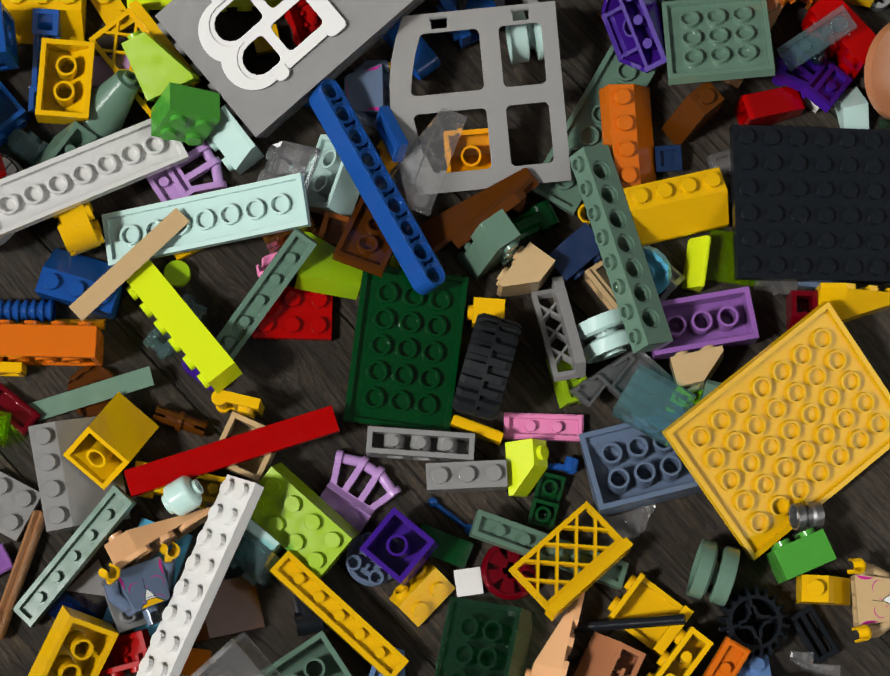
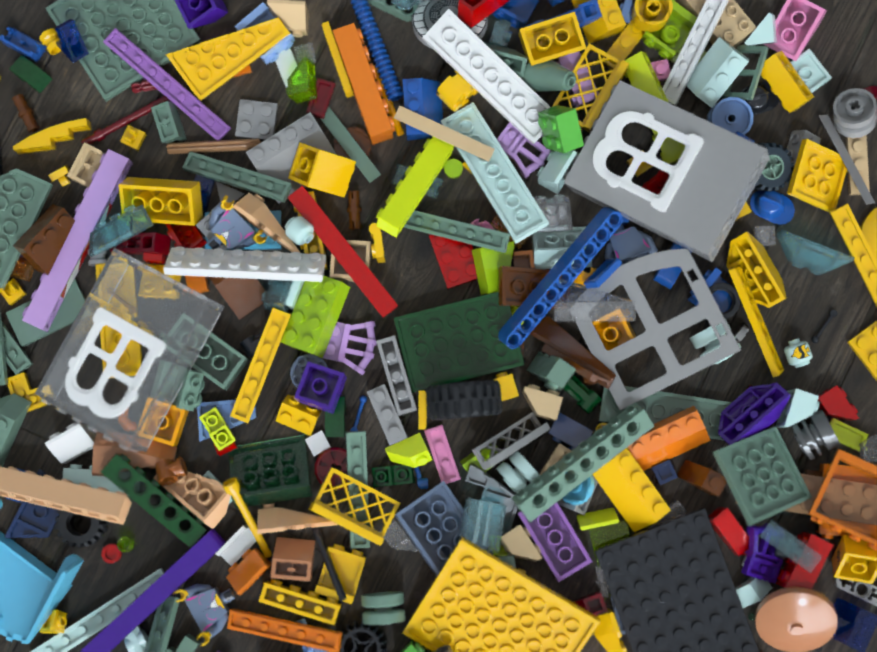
camera: 75 degrees right, 5 degrees up
lime slope [121,30,200,102] -> none

